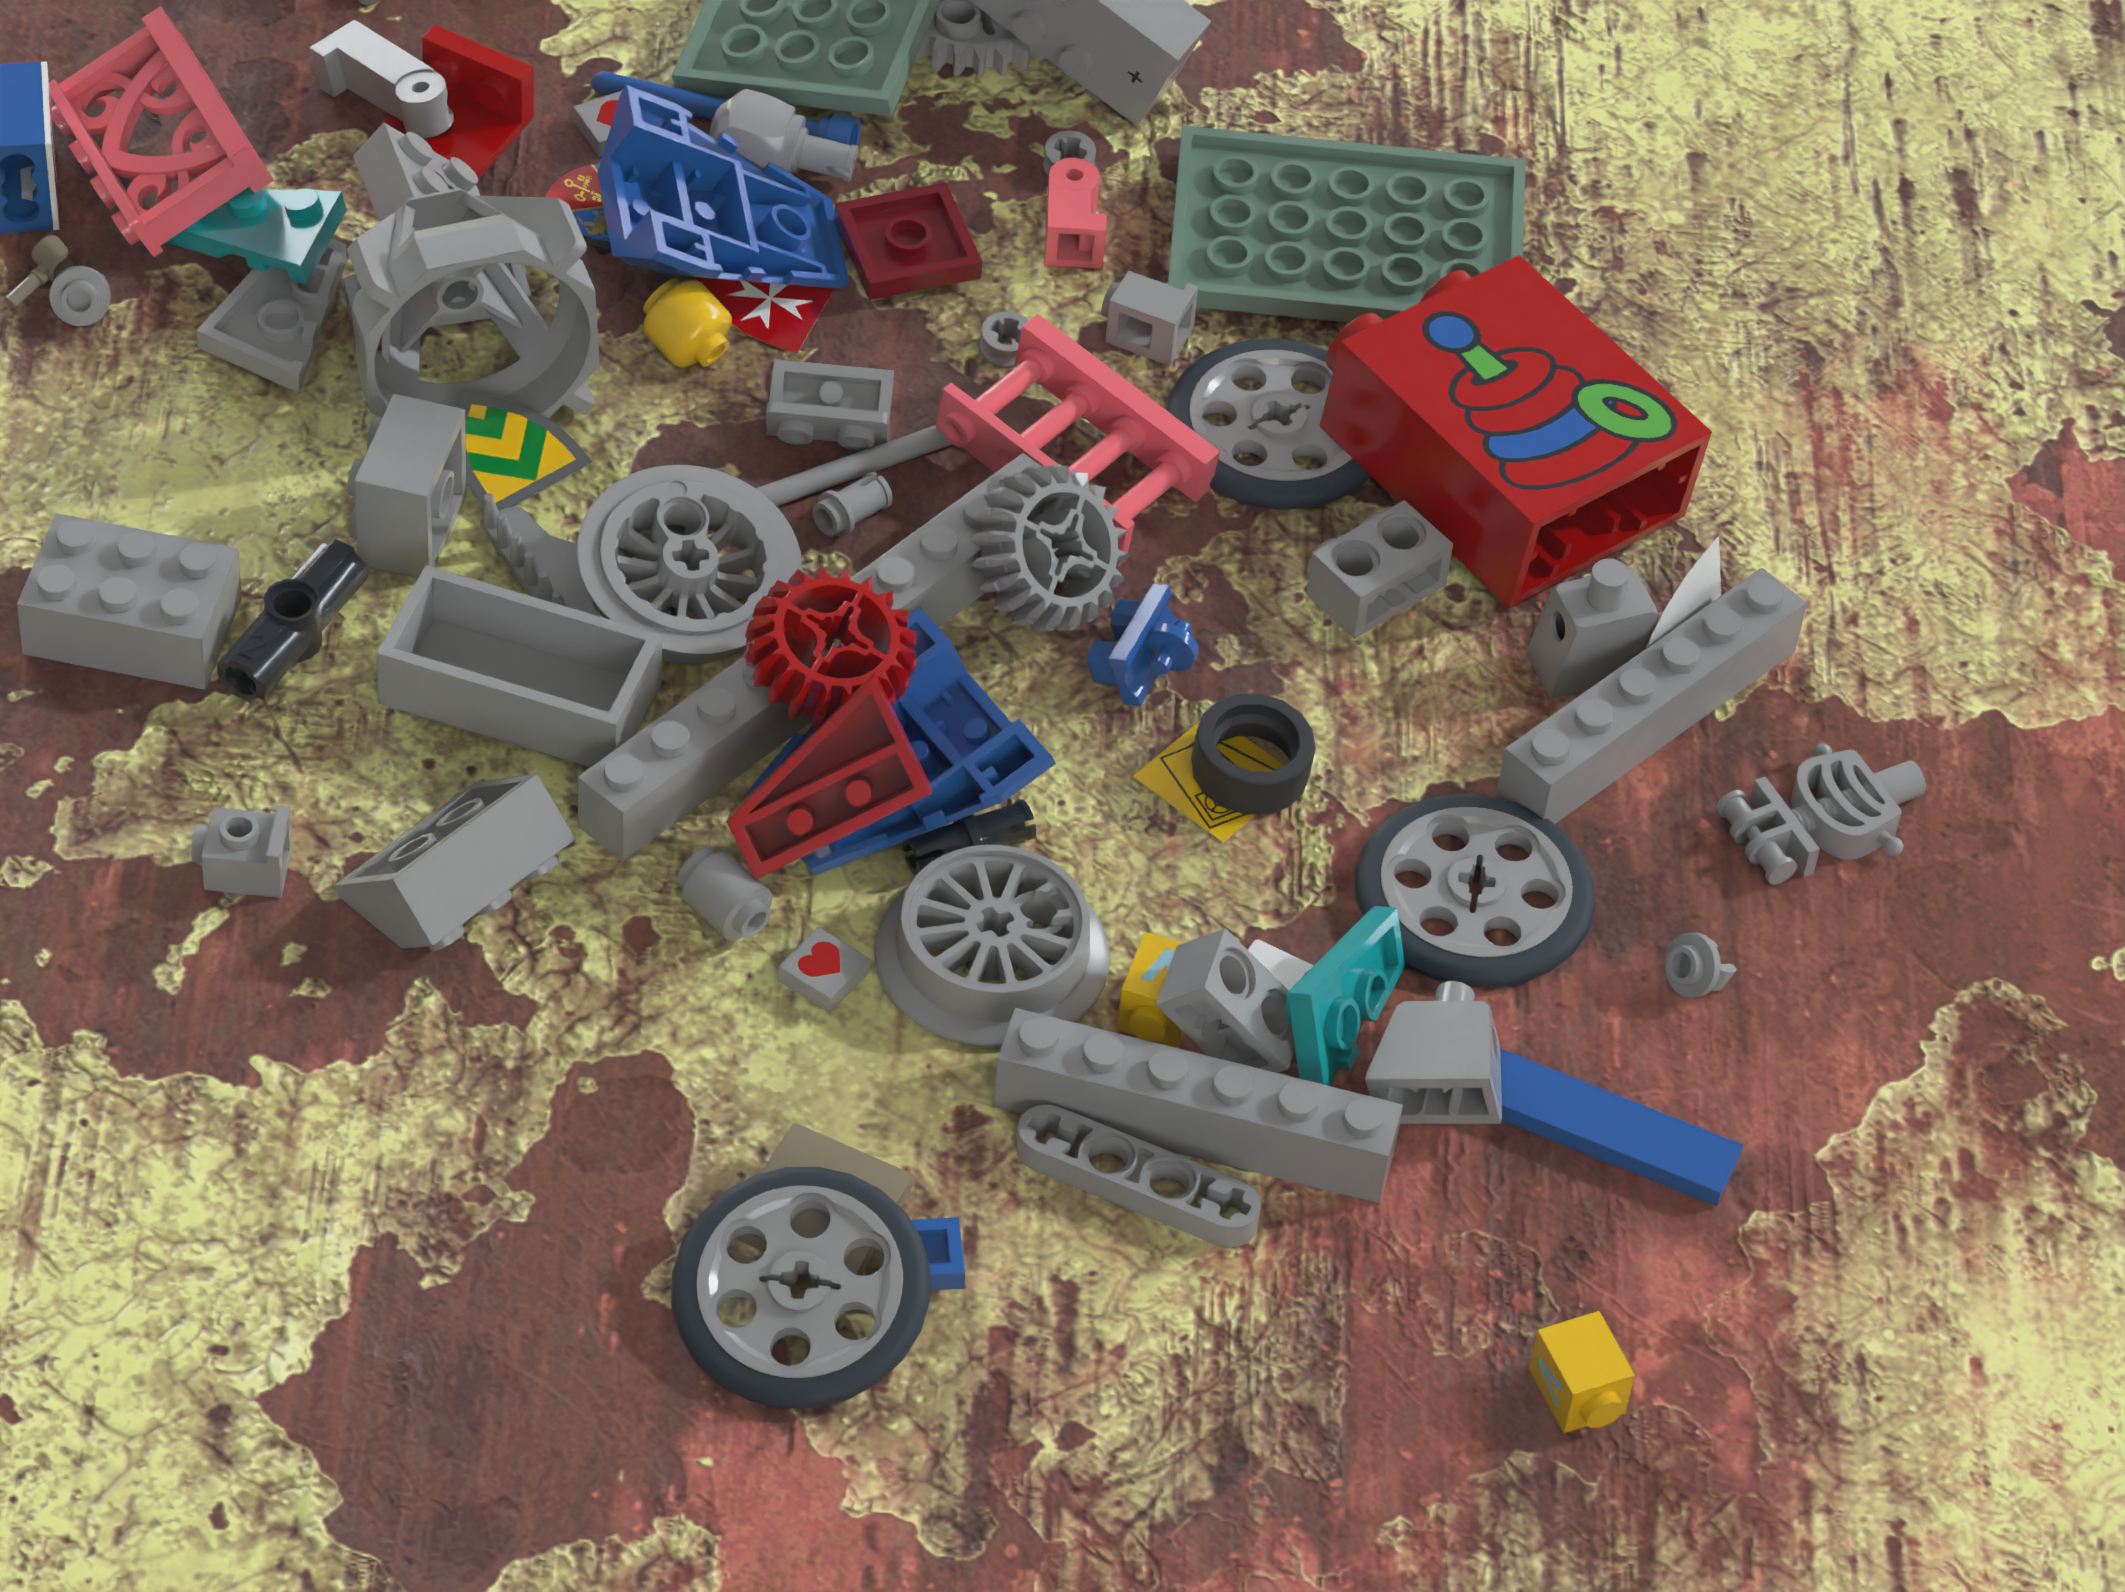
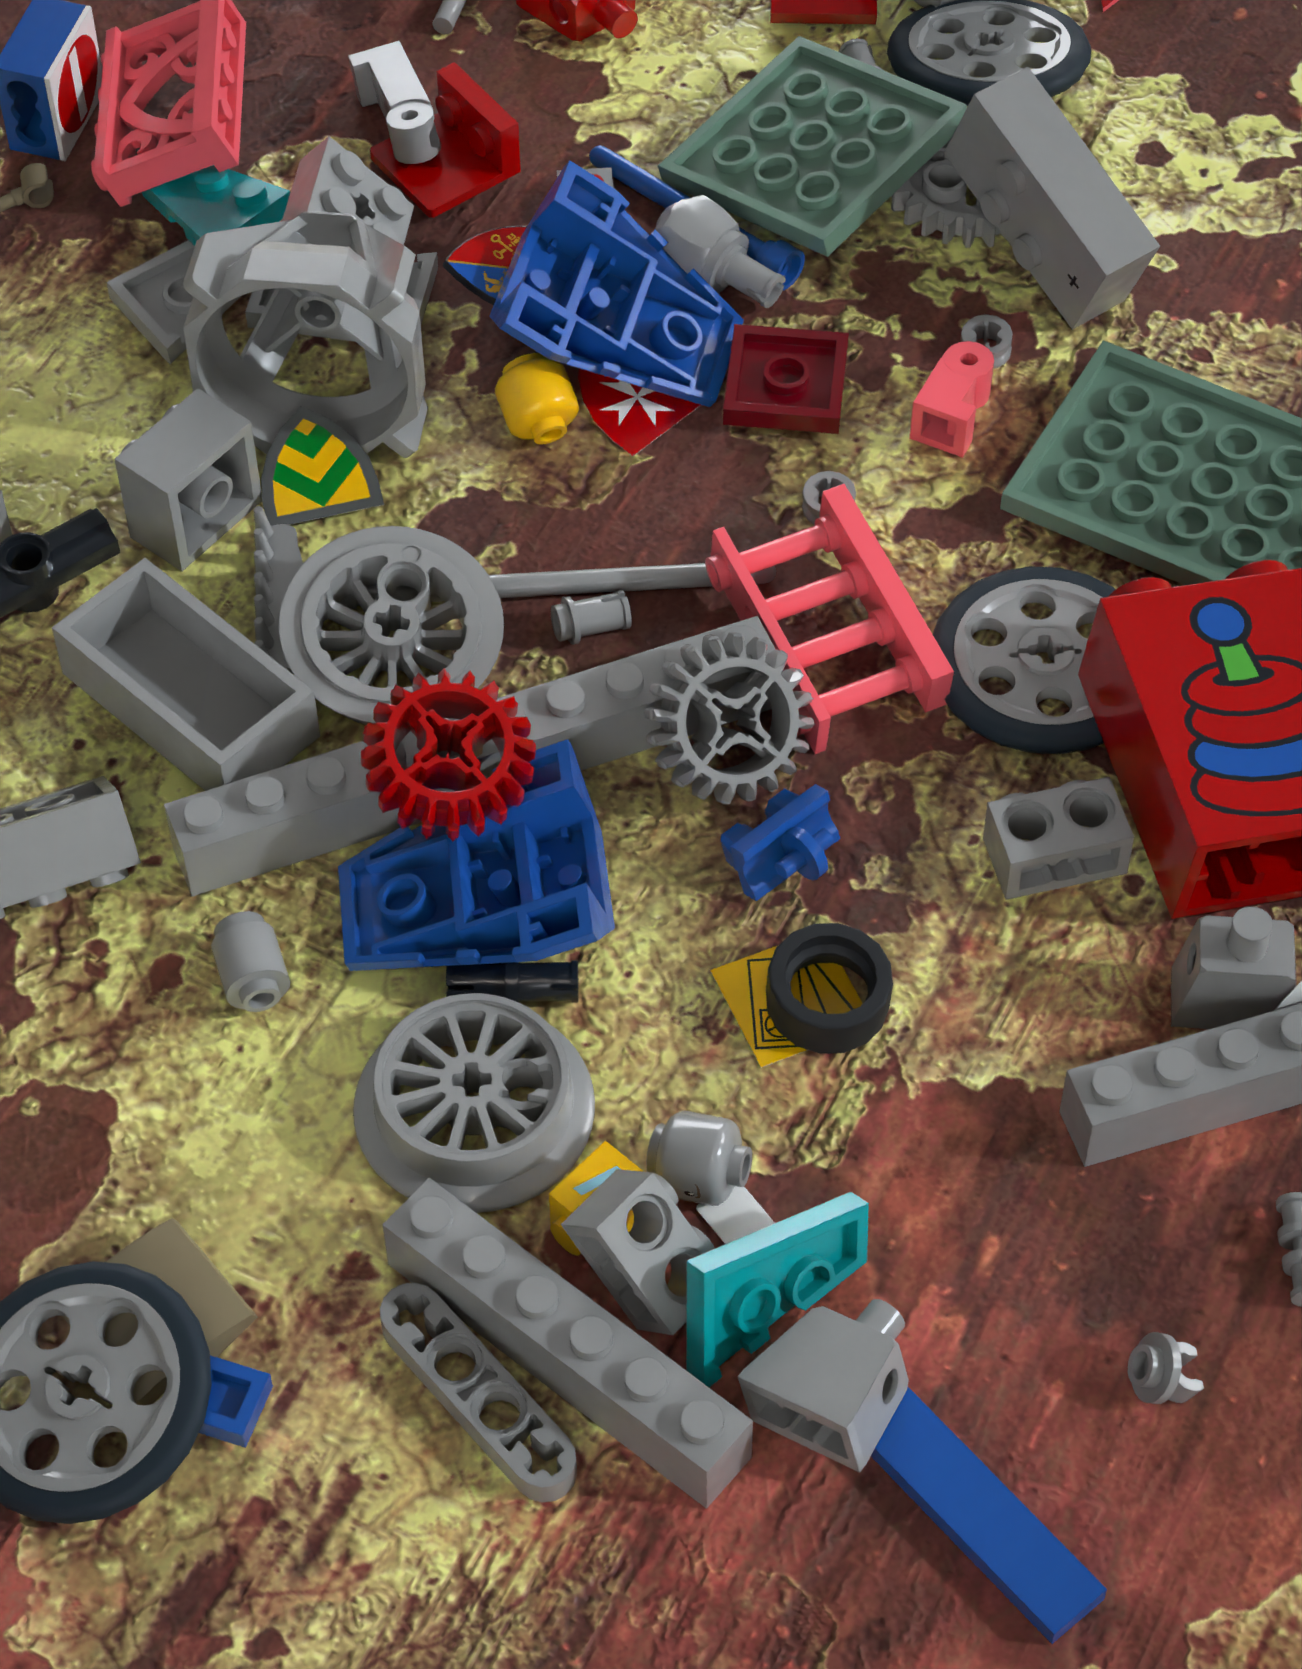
camera: 30 degrees right, 5 degrees up
light grey plate [49,266,111,326] -> none
red wedge [726,672,932,880] -> none
light grey bracket [766,359,894,450] -> none
light grey tile [778,927,870,1013] -> none
light grey brick [1101,270,1198,366] -> none
light grey wedge [1355,794,1596,988] -> none
none -> light grey head [646,1111,752,1206]

